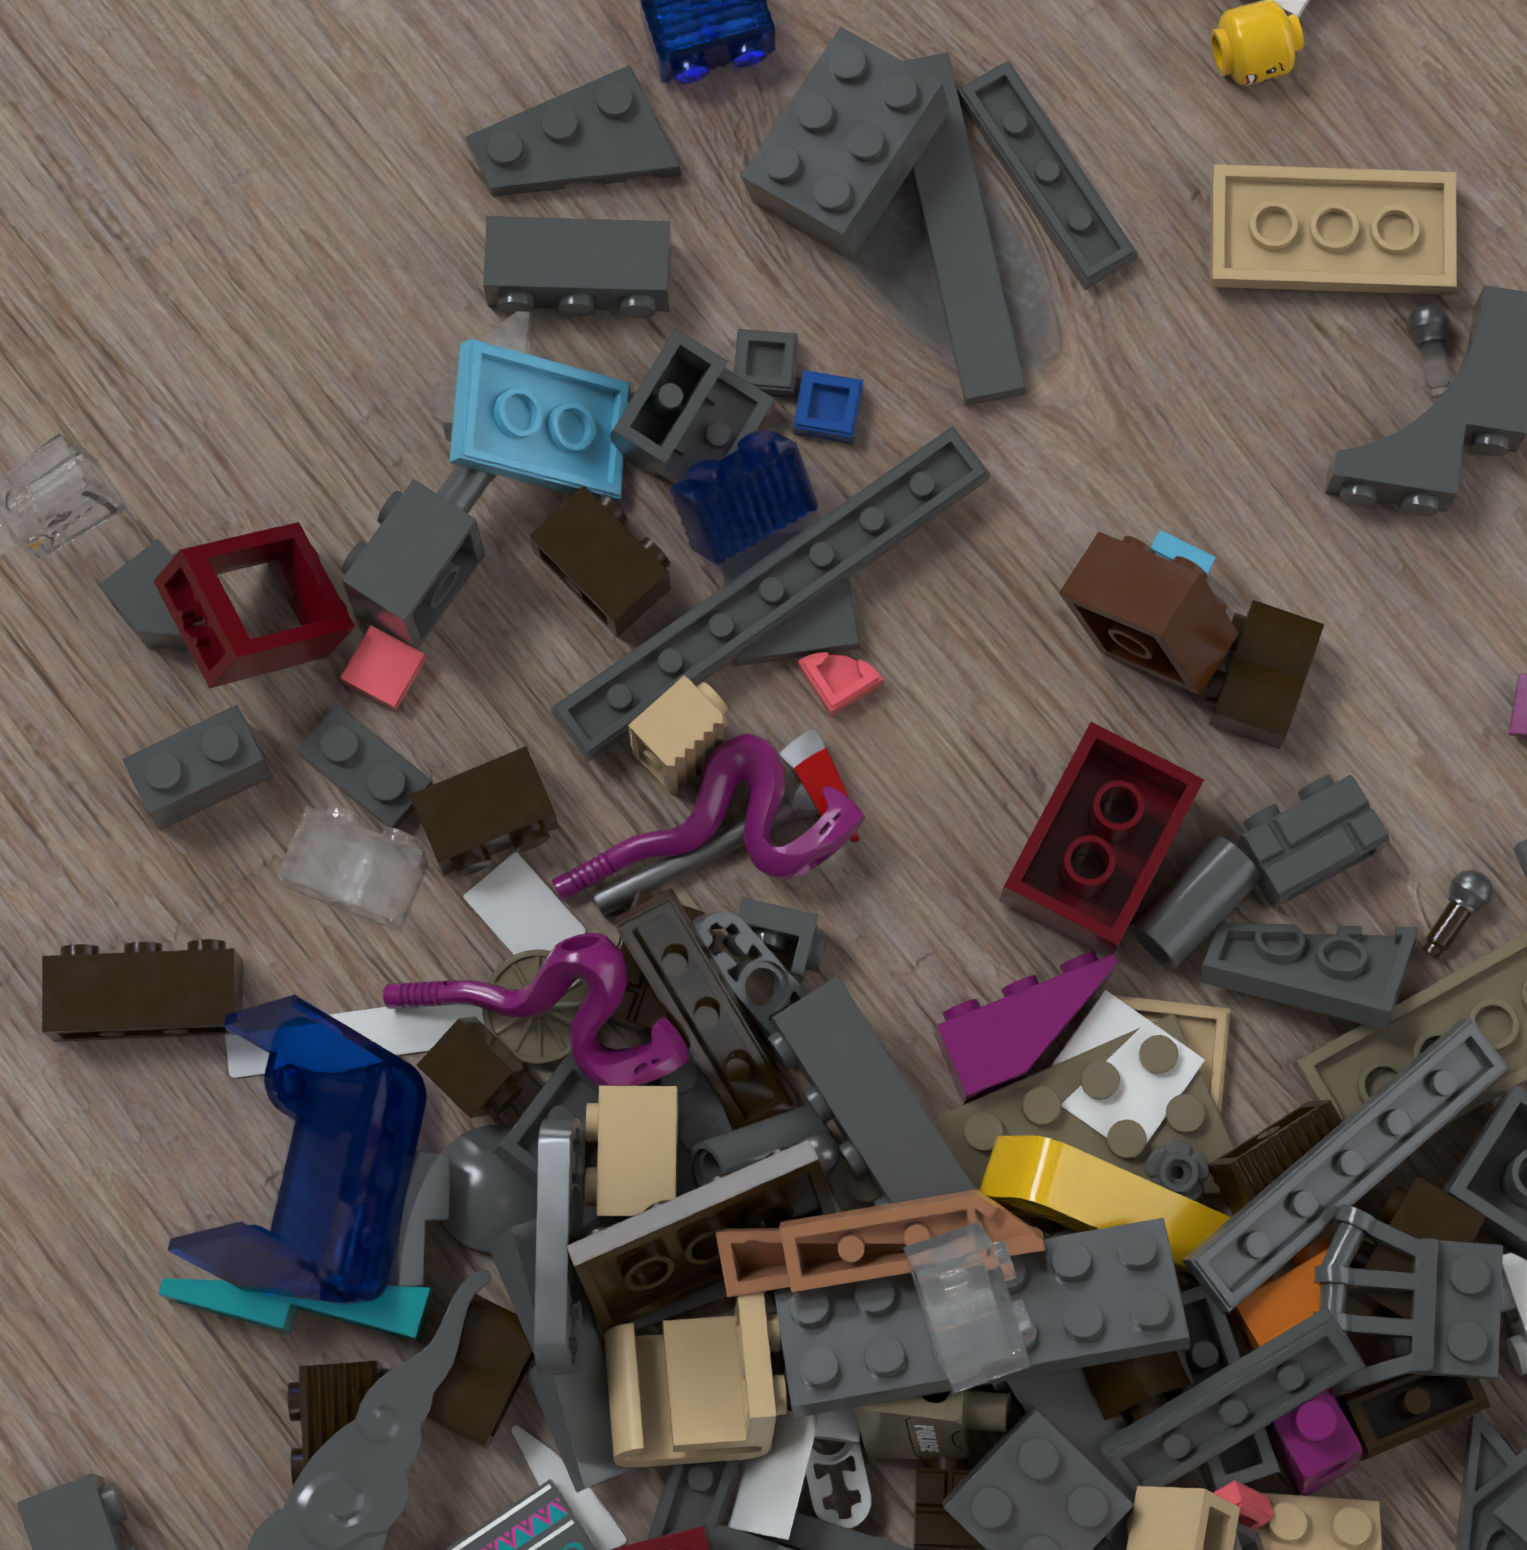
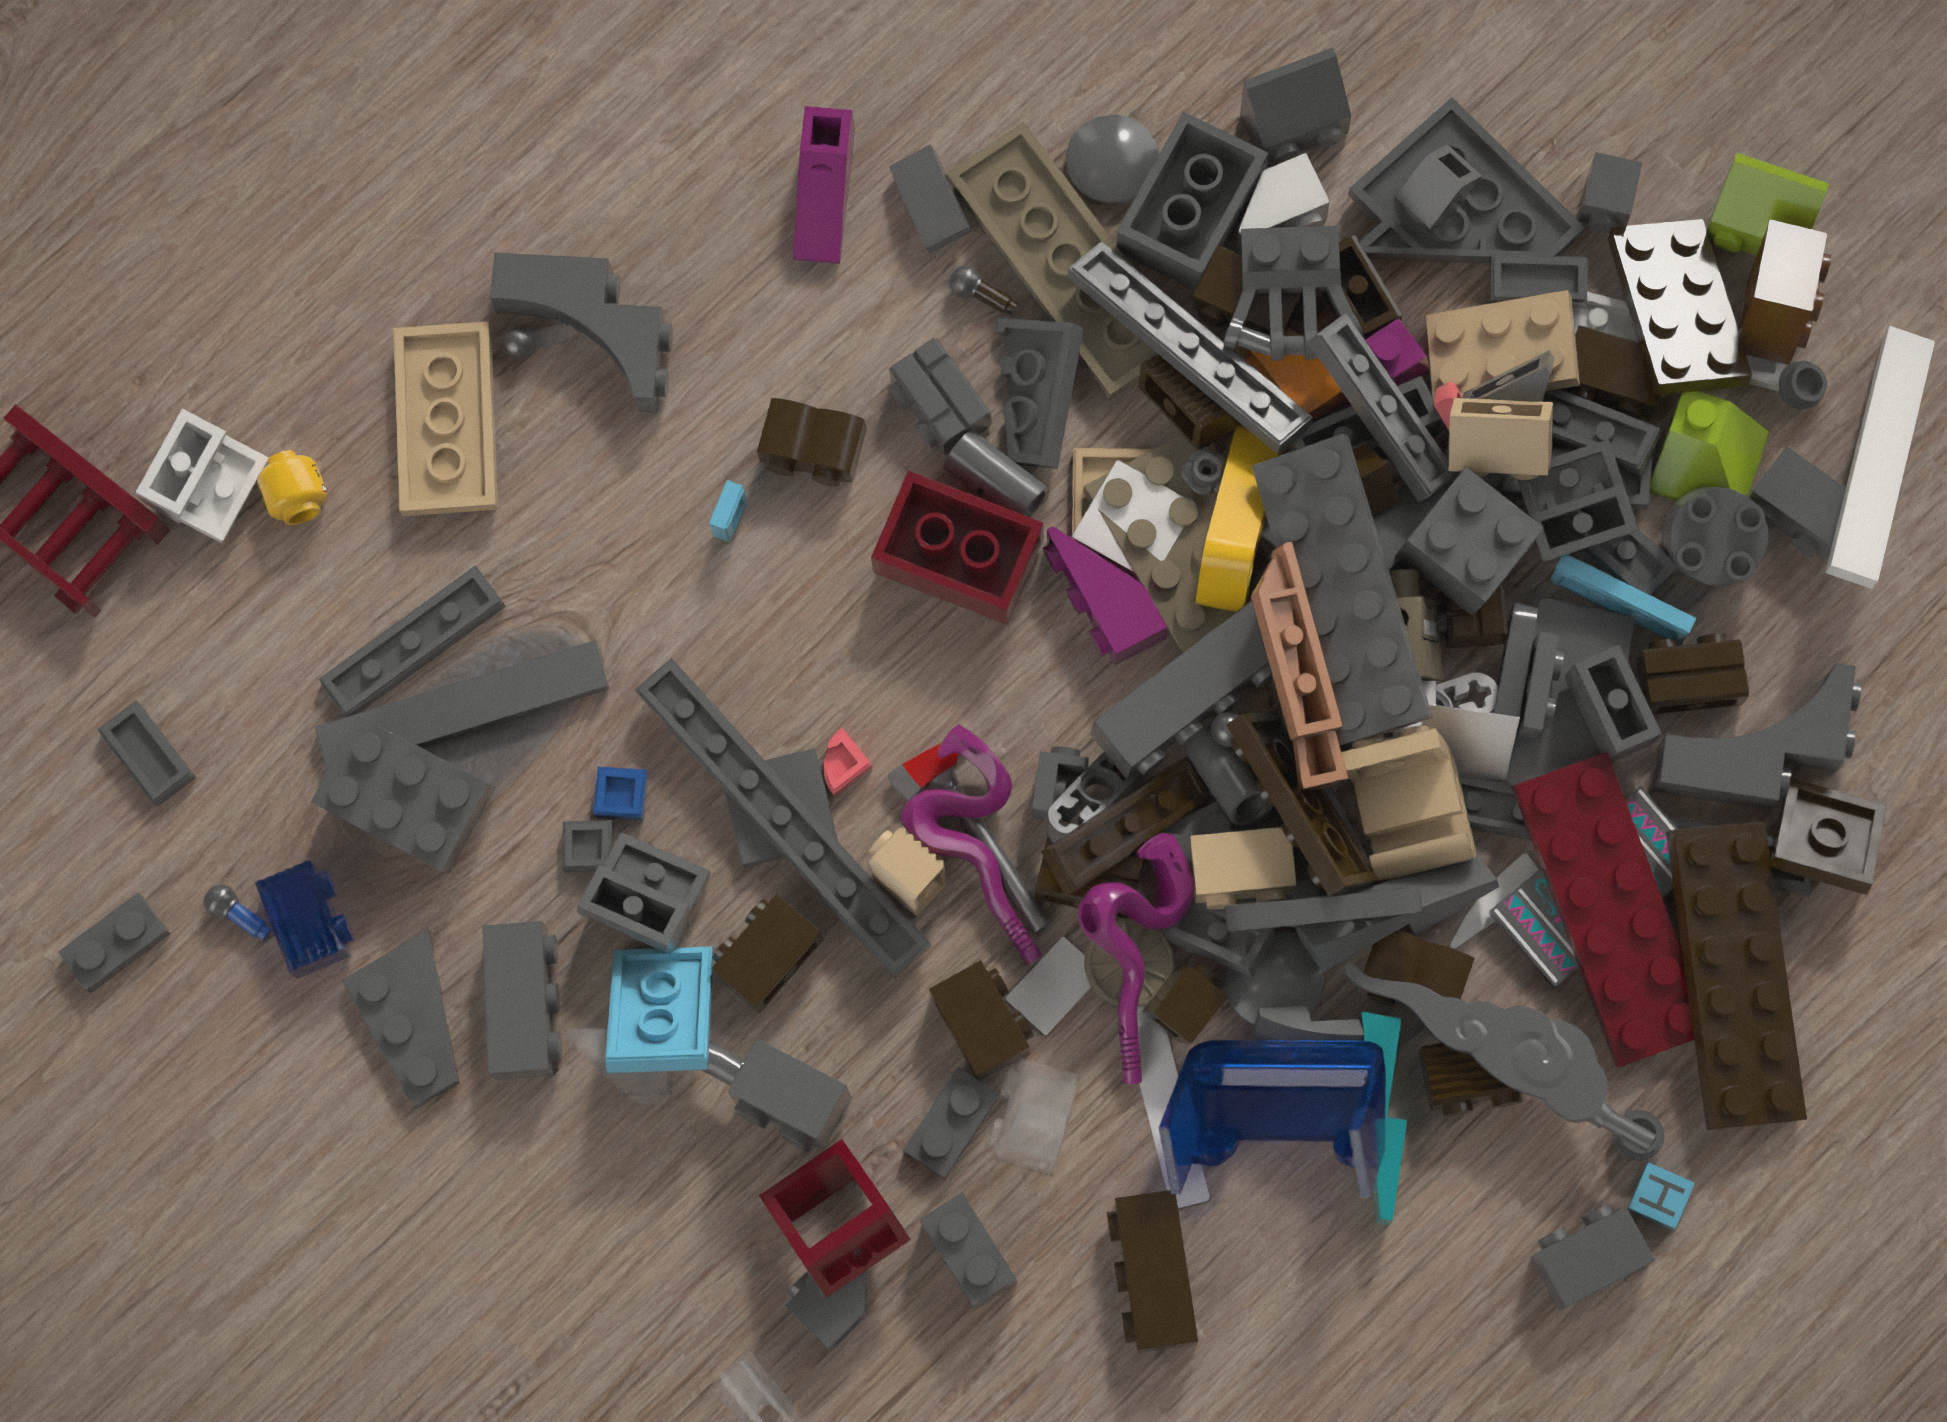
camera: 90 degrees left, 0 degrees up
coral tile [340,625,426,712] -> none
clear blue brick [669,430,819,564] -> none
clear brick [903,1221,1035,1393] -> none
reddish brown brick [1059,531,1239,695] -> none

